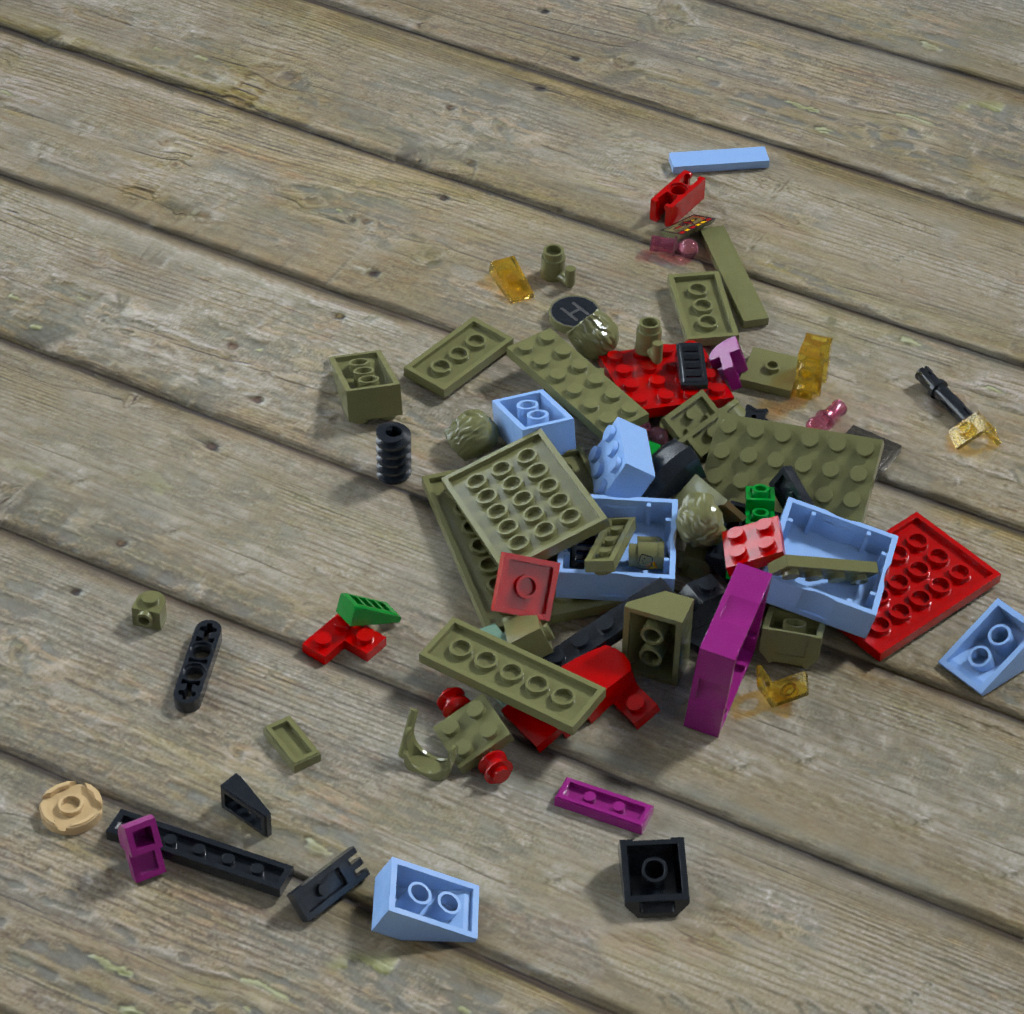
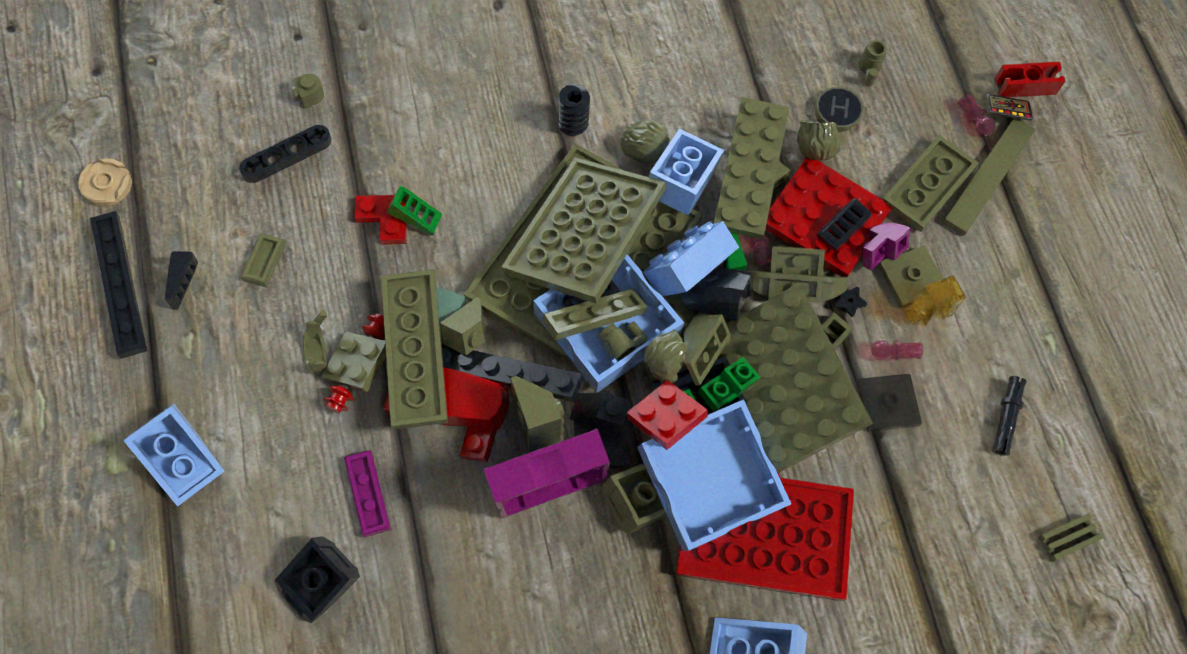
camera: 45 degrees right, 25 degrees up
magenta brick [118,814,166,883] -> none
black hinge [287,846,370,922] -> none
olive slope [328,350,403,424] -> none
olive plate [404,317,514,398] -> none
clear yellow slope [489,256,534,304] -> none
red plate [491,552,560,621] -> none
olive piece [635,317,663,364] -> none
light blue tile [669,146,770,174] -> none
clear yellow bracket [756,665,809,708] -> none
olive plate [767,554,879,585] -> none
black plate [769,466,815,509] -> none
clear yellow bracket [948,411,1001,450] -> none

